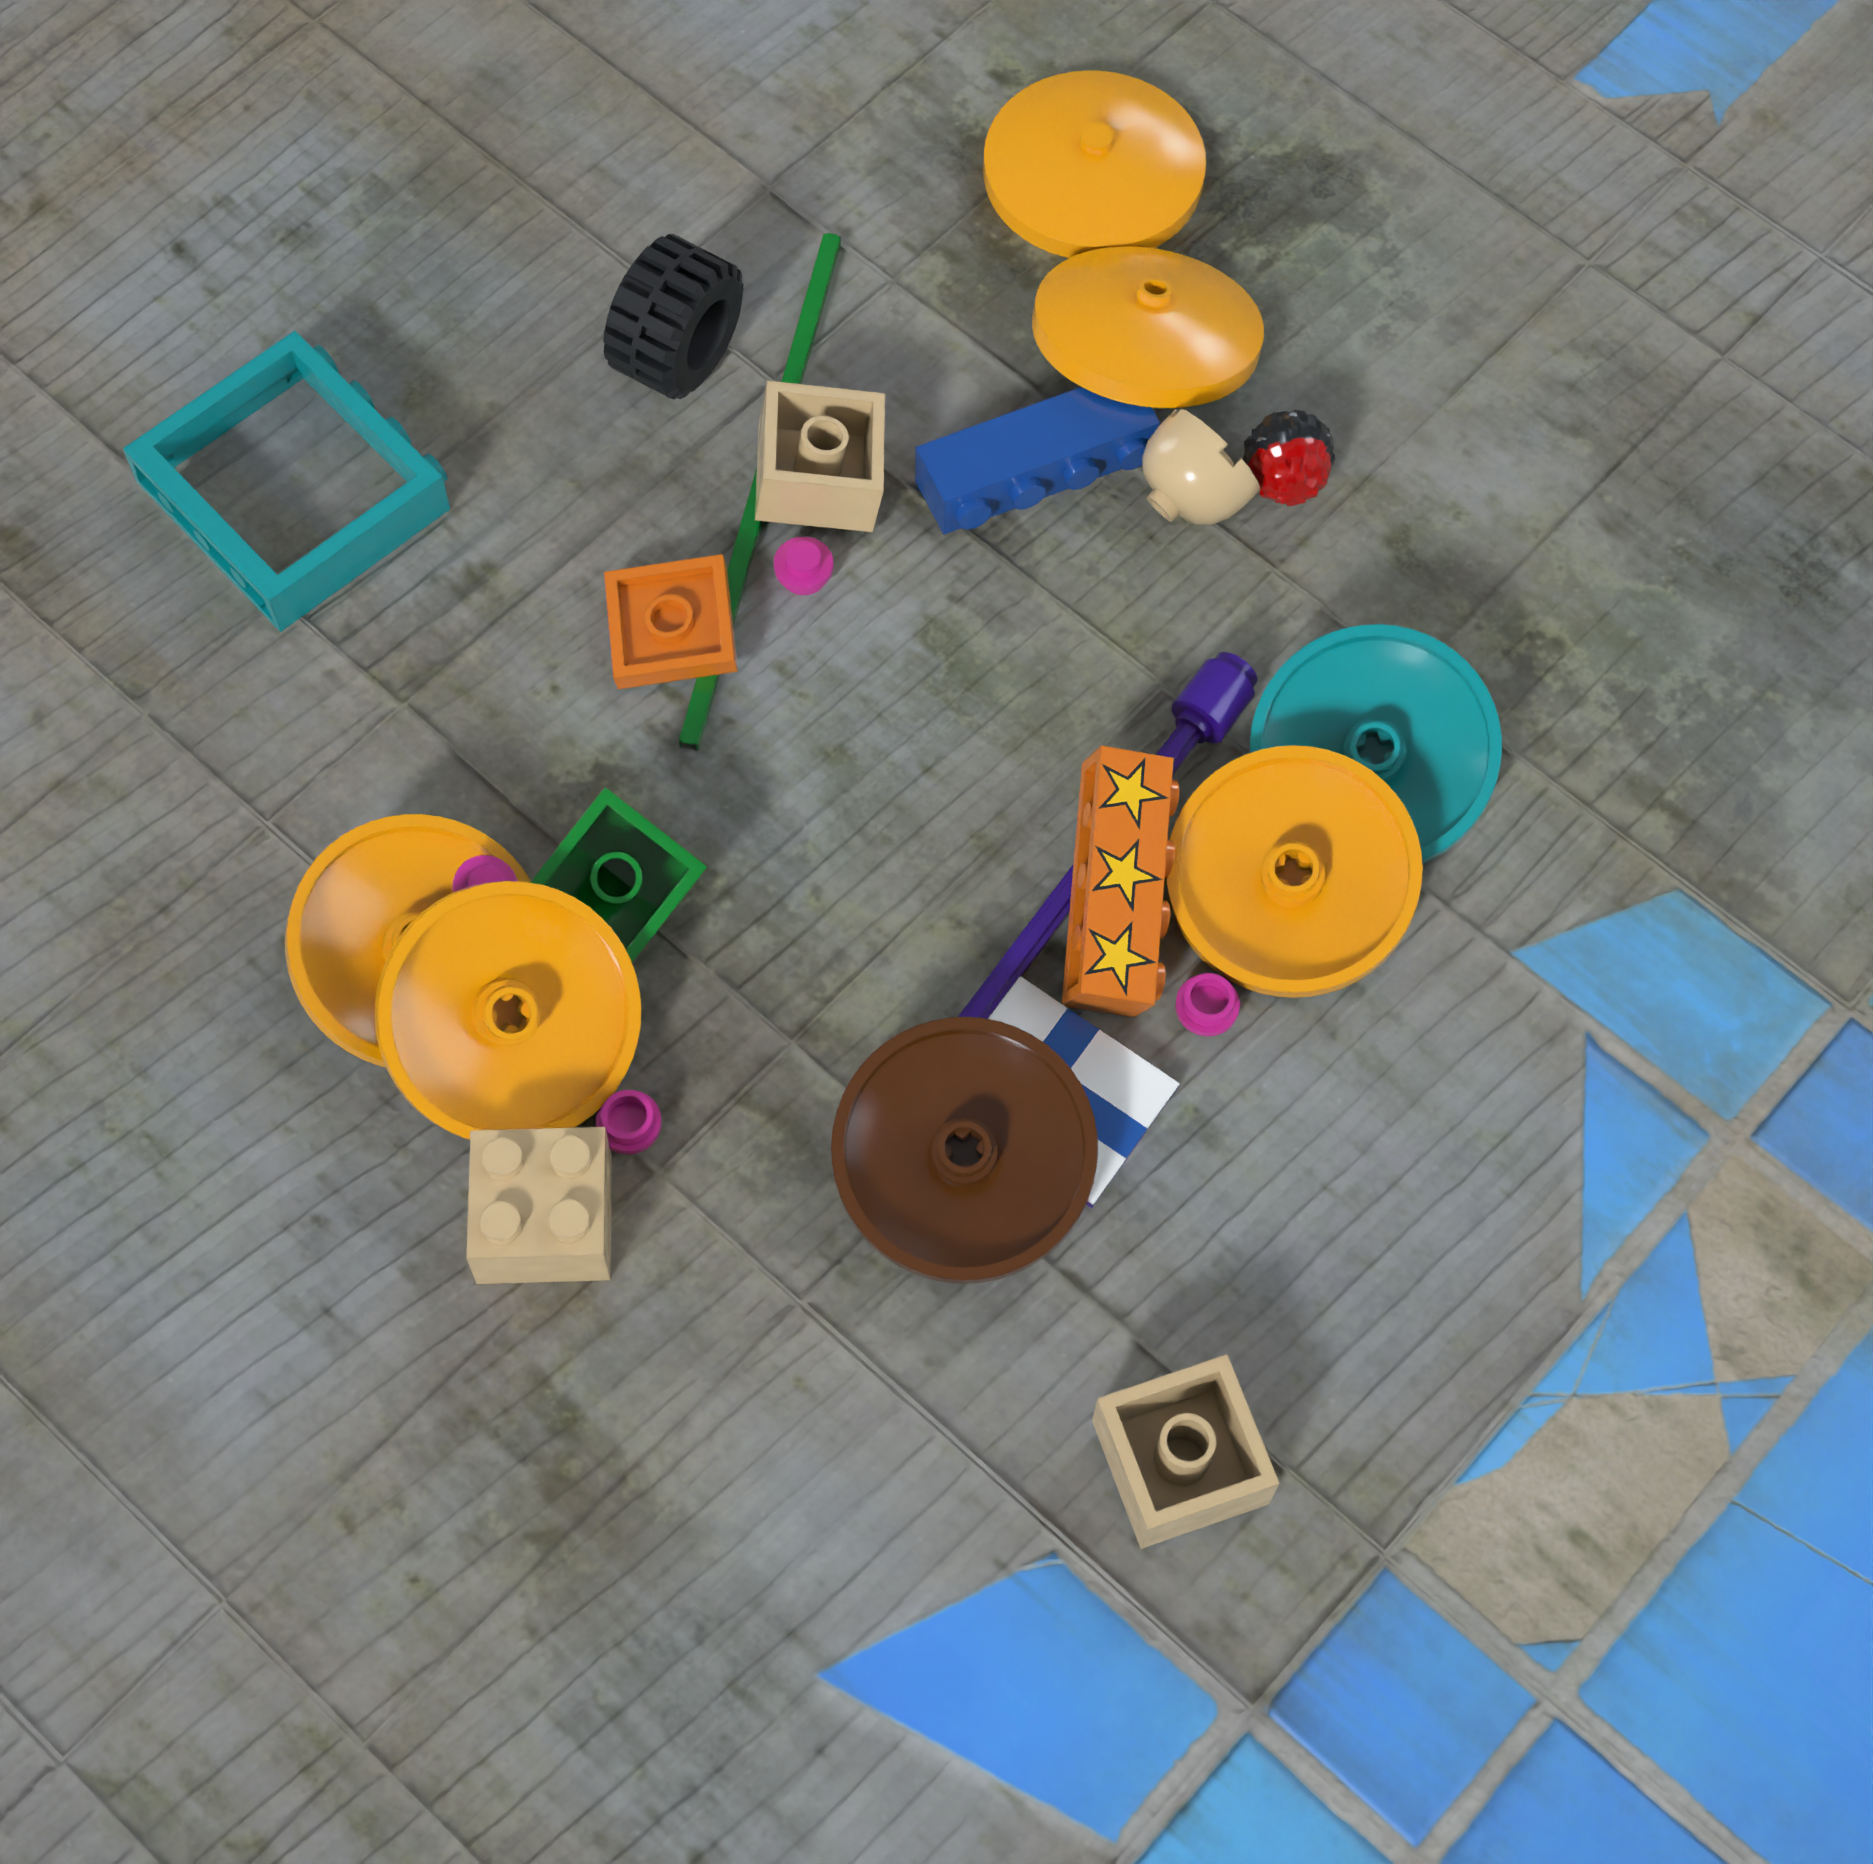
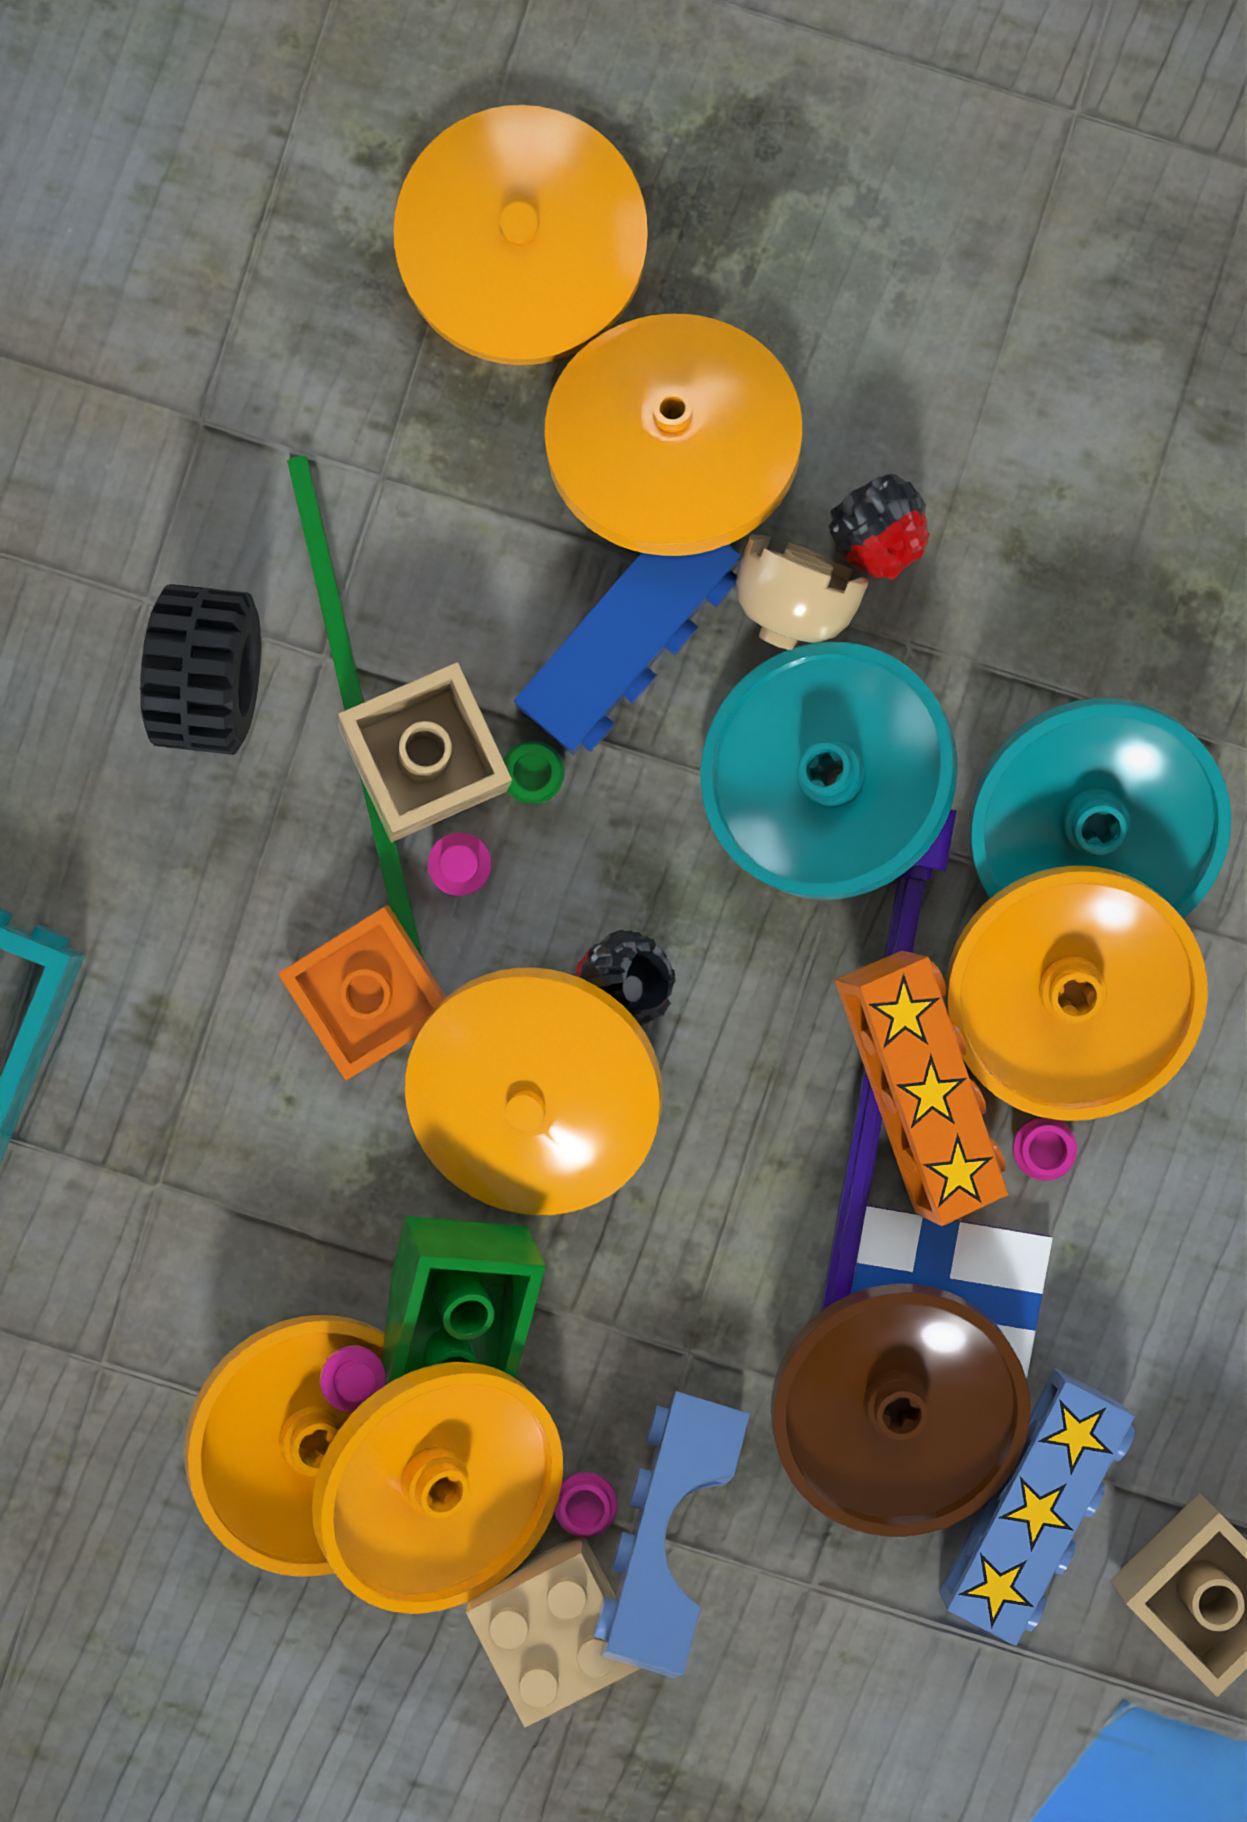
camera: 20 degrees left, 25 degrees up
none -> light orange dish [405,967,663,1215]
none -> green tile [503,740,565,805]
none -> black piece [574,930,676,1026]
none -> medium blue arch [593,1391,750,1678]
none -> teal dish [700,642,958,900]
none -> medium blue brick [939,1368,1135,1646]

